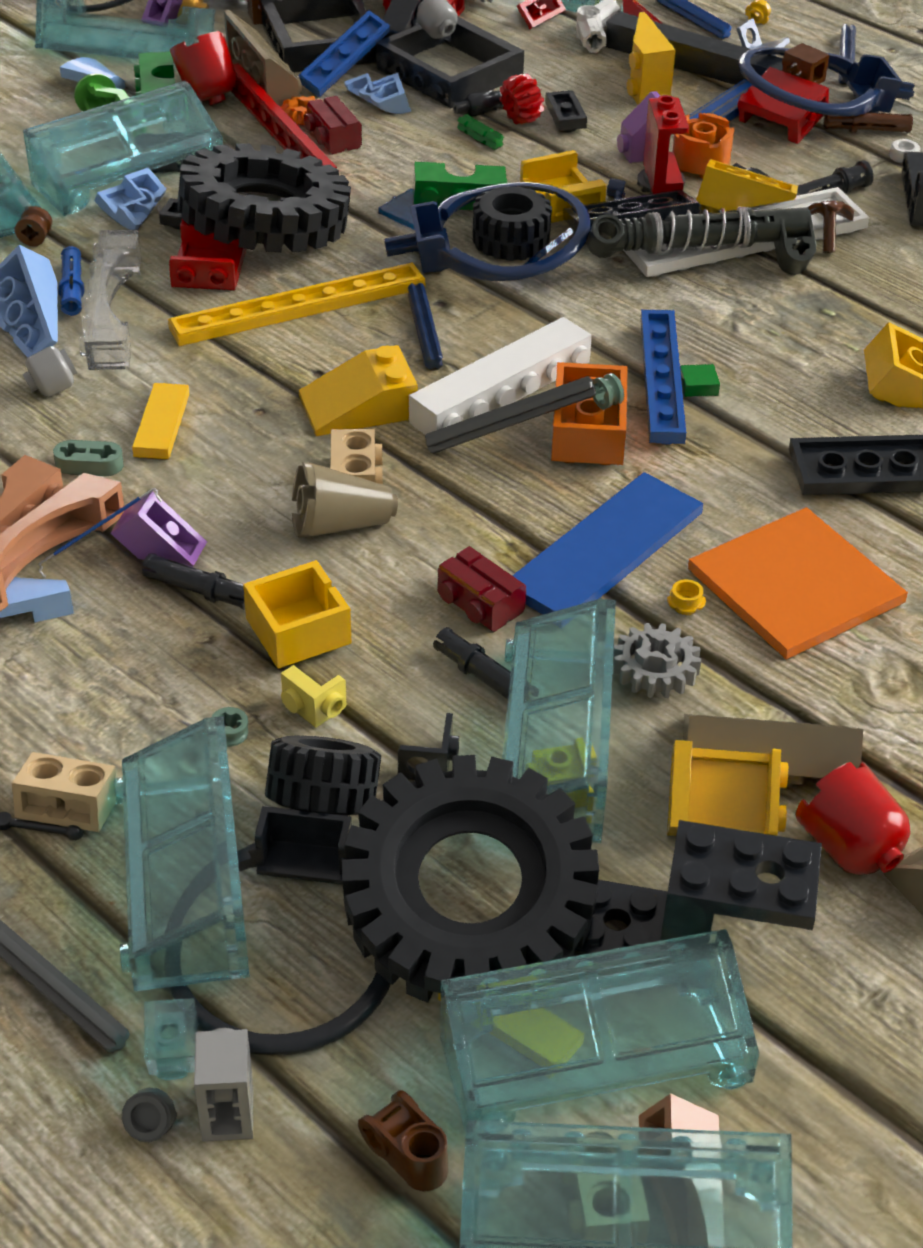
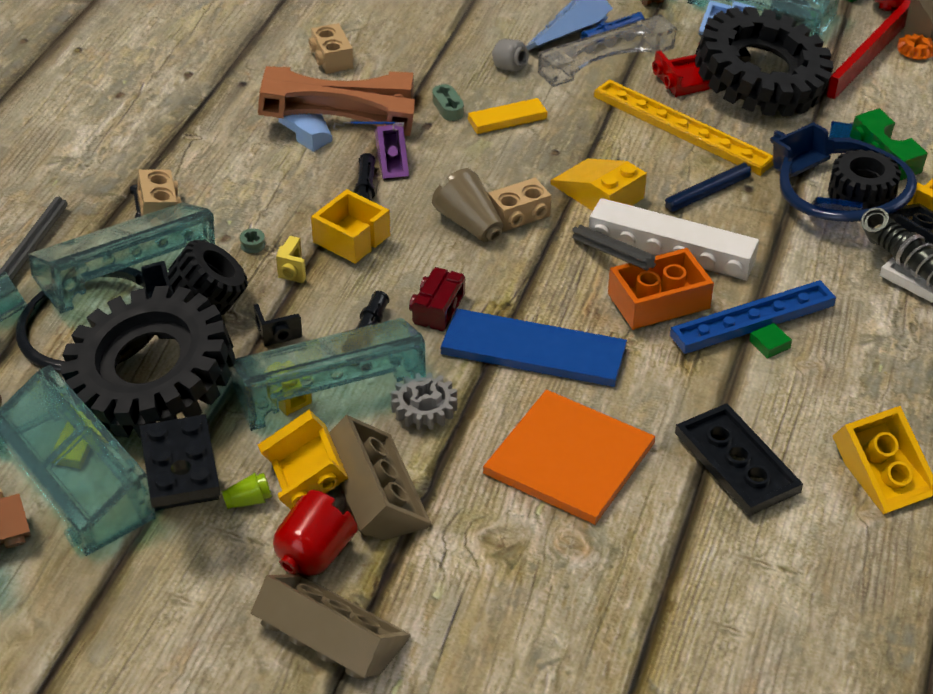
camera: 65 degrees right, 0 degrees up
dark red brick [304,95,362,154] -> none
sand green bush [593,373,624,410] -> none
yellow plate [667,579,706,615] -> none

